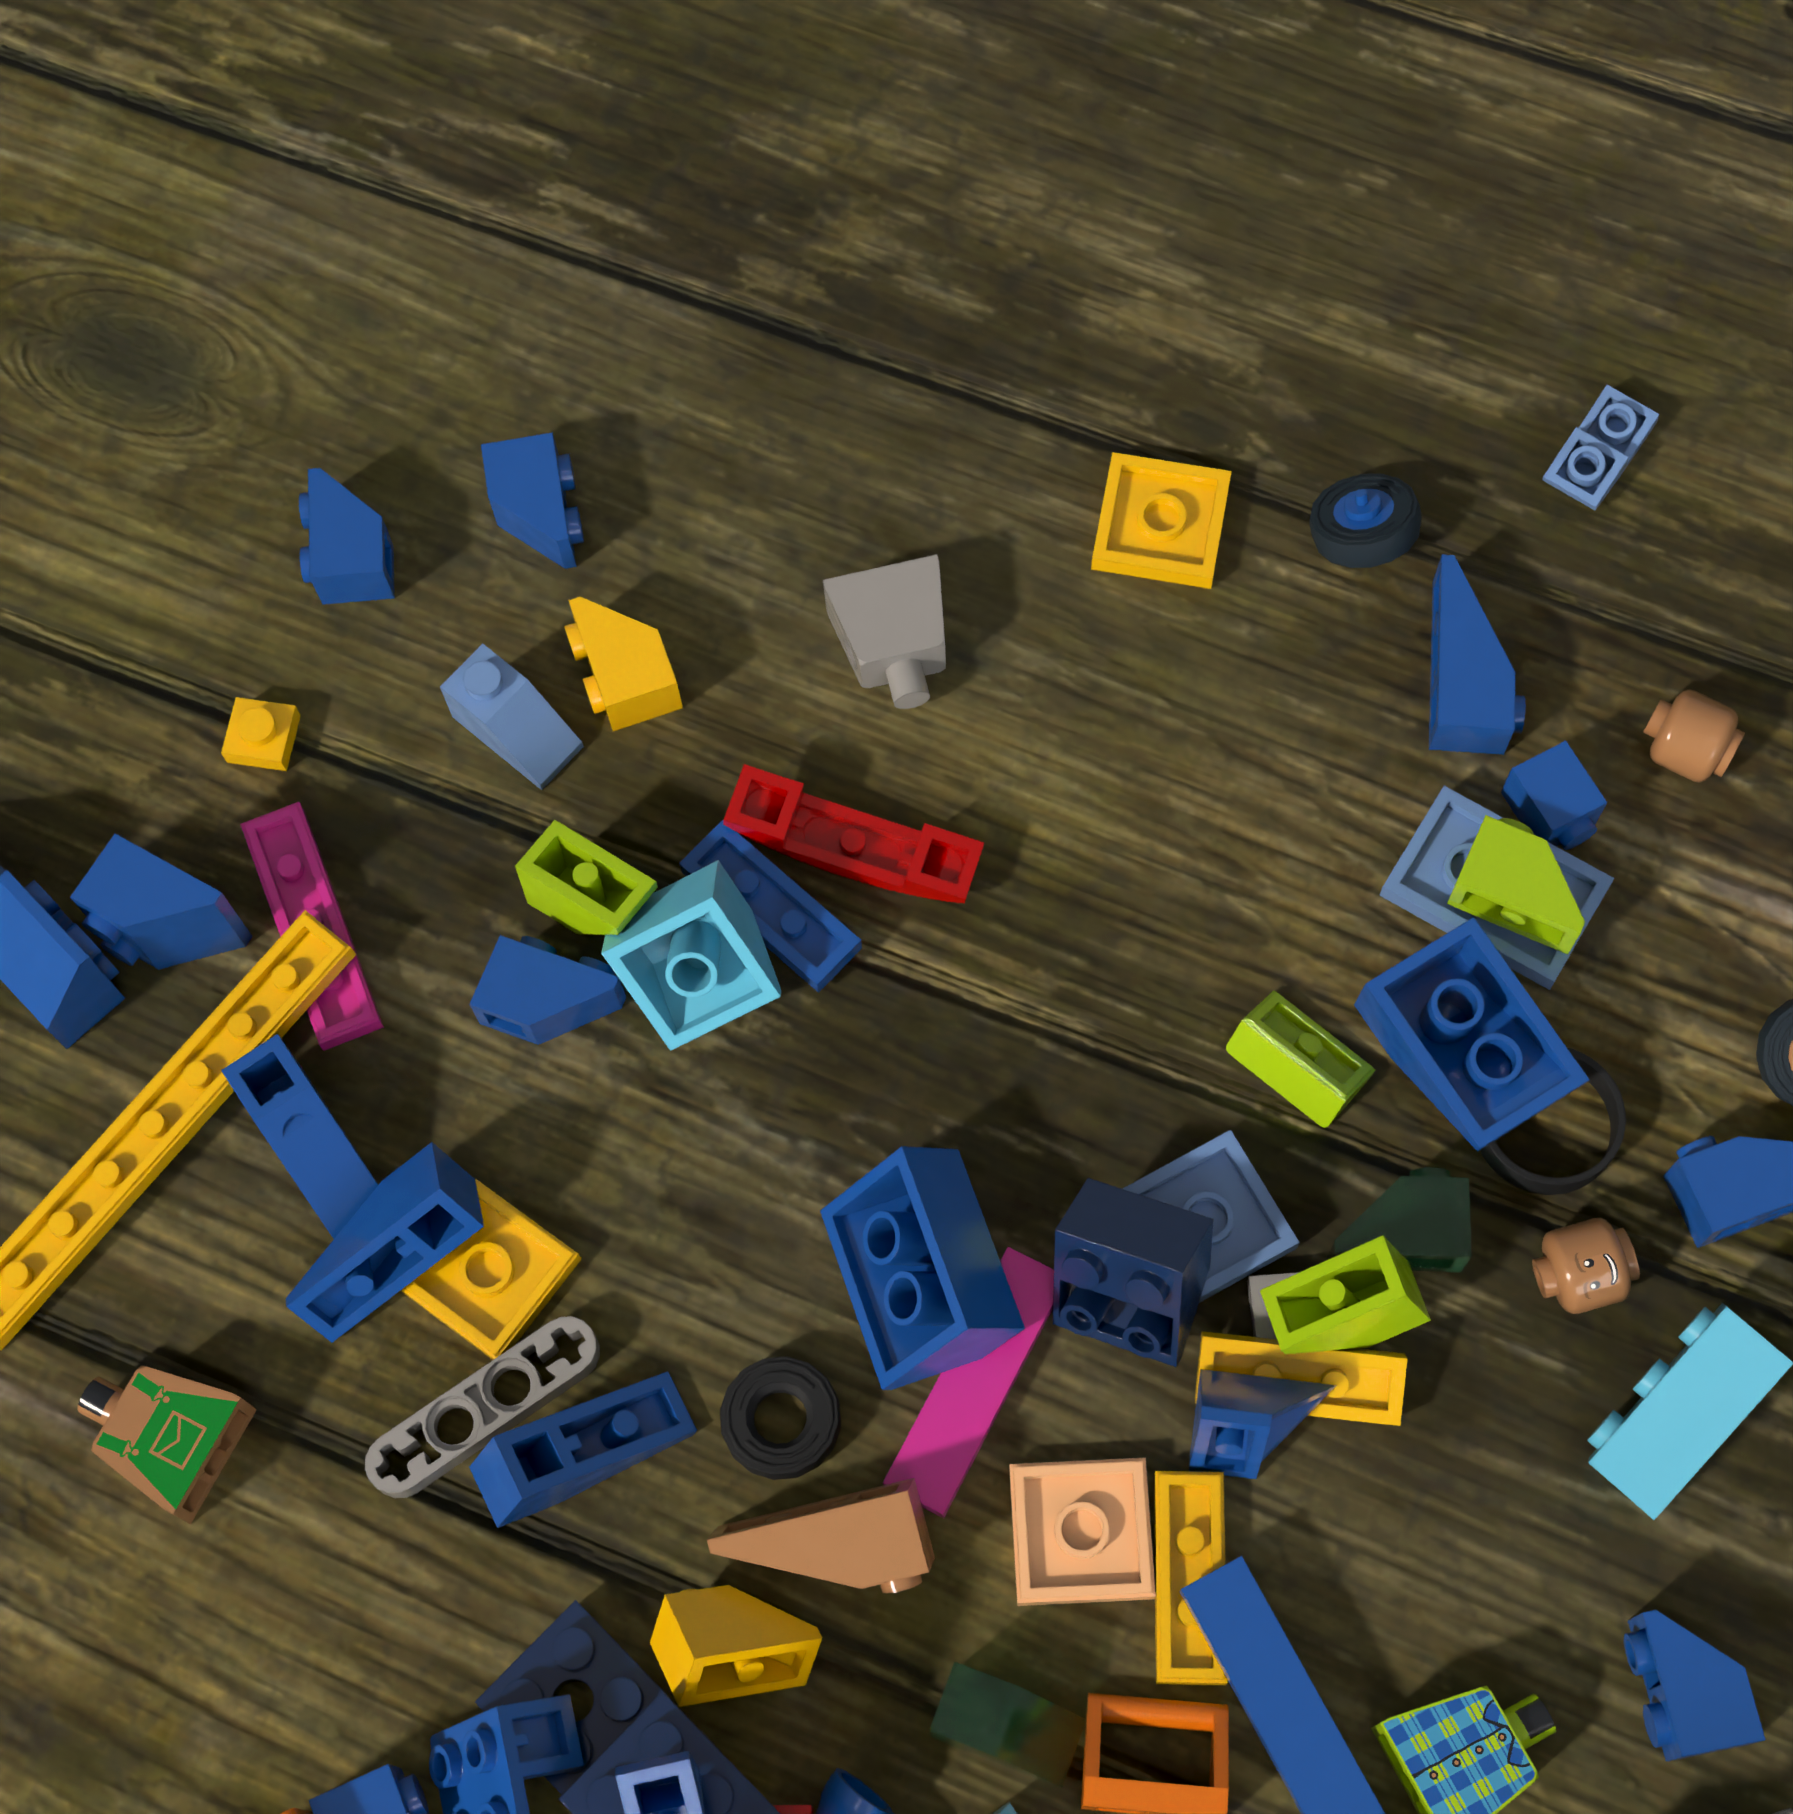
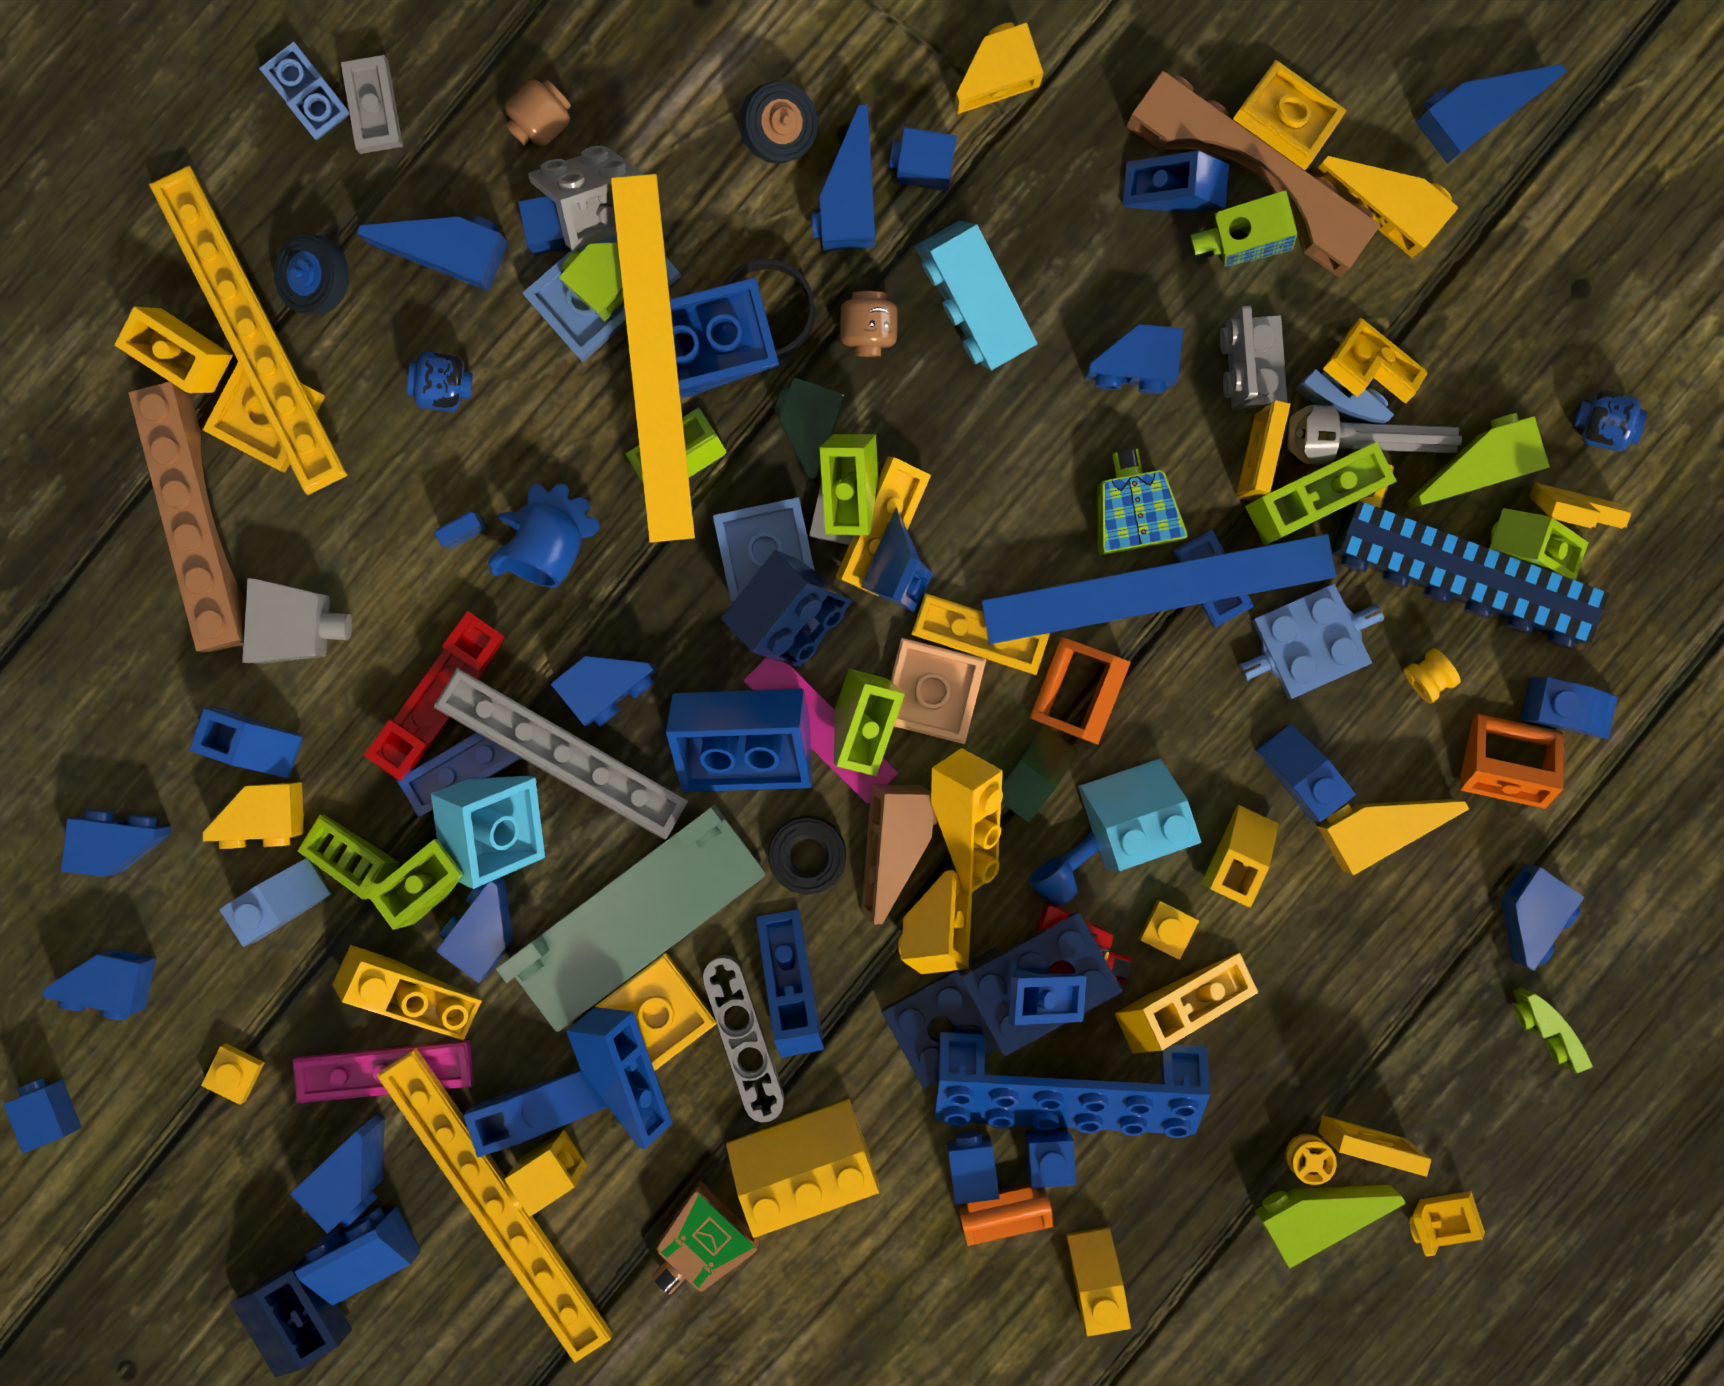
camera: 75 degrees left, 20 degrees up
none -> blue brick [3,1078,82,1154]
none -> yellow brick [115,306,233,393]
none -> medium nougat arch [128,381,246,653]
none -> yellow tile [149,166,348,495]
none -> blue slope [189,708,304,778]
none -> lime slope [297,814,399,899]
none -> yellow slope [332,945,482,1041]
none -> light grey plate [341,55,403,154]
none -> blue head [407,352,473,412]
none -> blue tile [434,511,489,549]
none -> light grey tile [434,668,688,840]
none -> blue piece [488,483,600,588]
none -> sand green bracket [496,805,766,1031]
none -> yellow brick [504,1129,588,1217]
none -> light grey bracket [528,146,643,250]
none -> blue slope [551,656,658,727]
none -> yellow tile [611,174,695,543]
none -> yellow slope [726,1098,879,1238]
none -> lime slope [834,669,905,776]
none -> yellow slope [931,748,1003,895]

